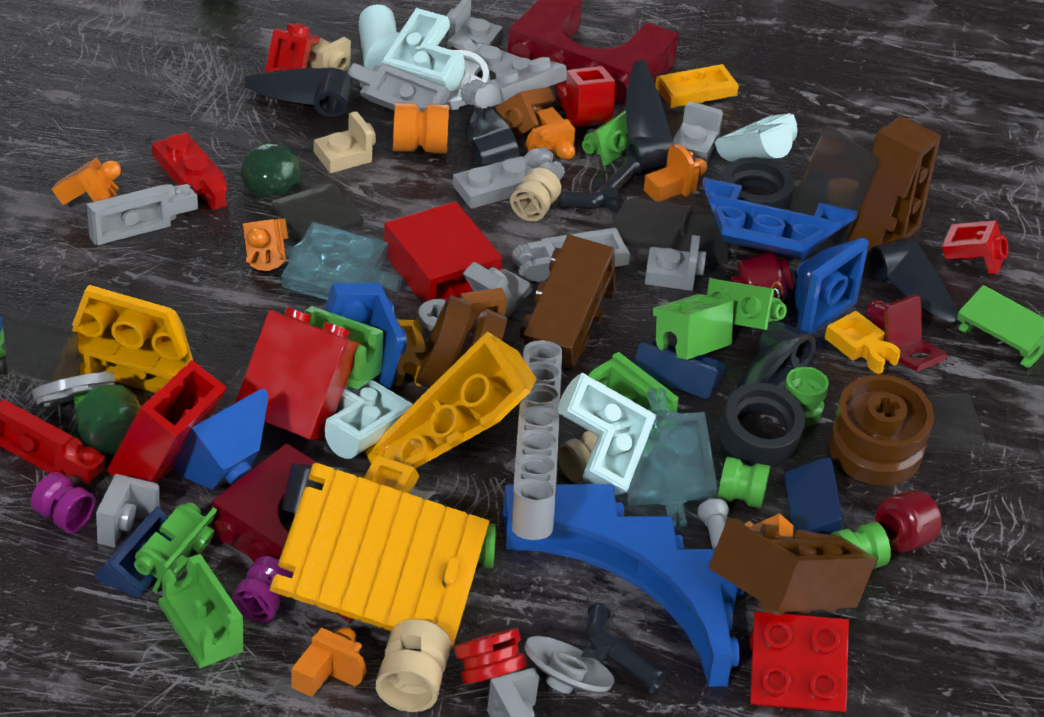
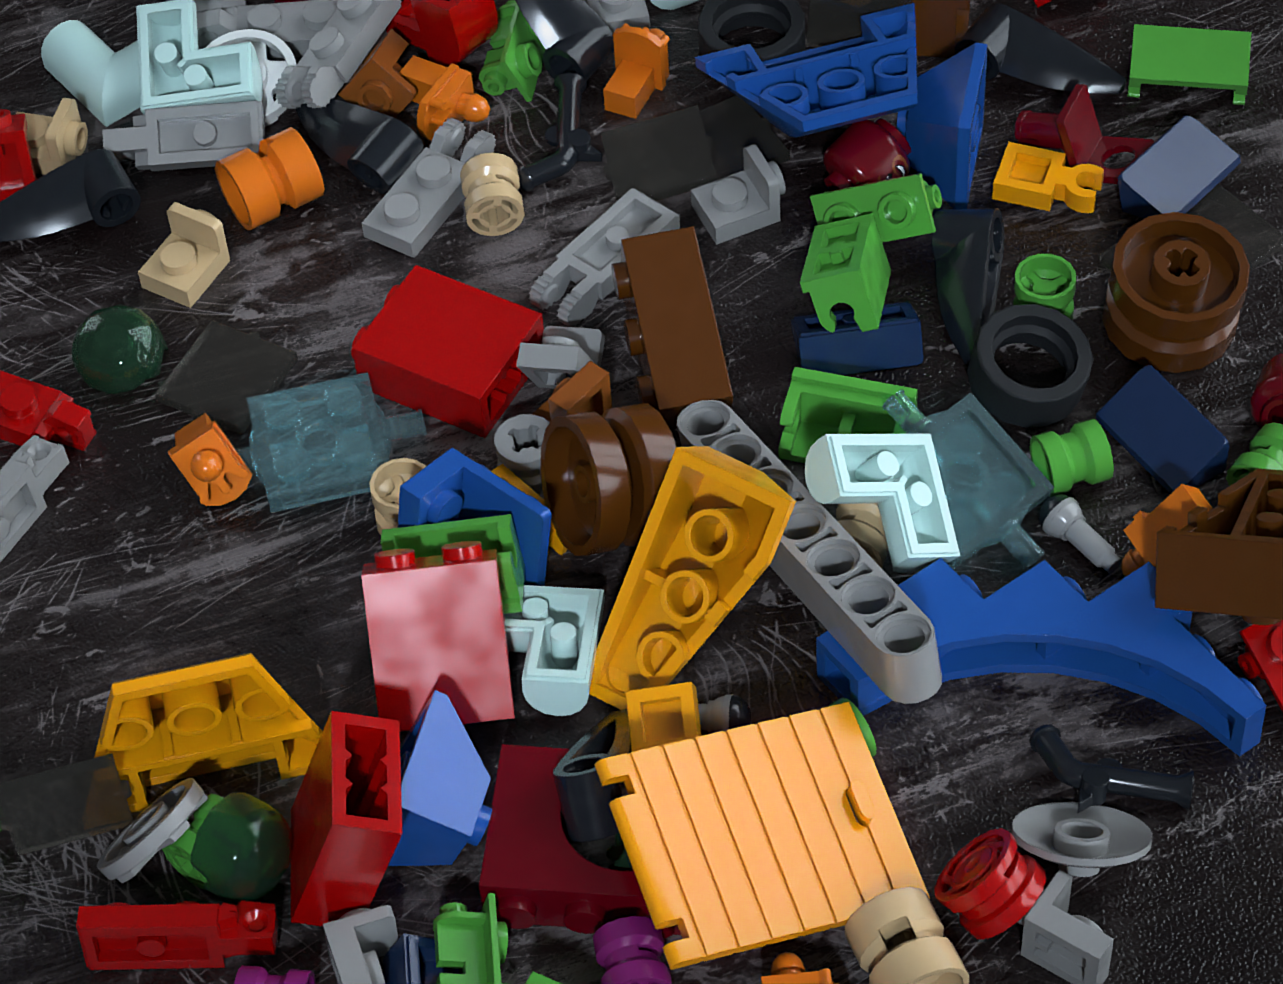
camera: 25 degrees left, 10 degrees up
none -> slope [1118,115,1241,219]

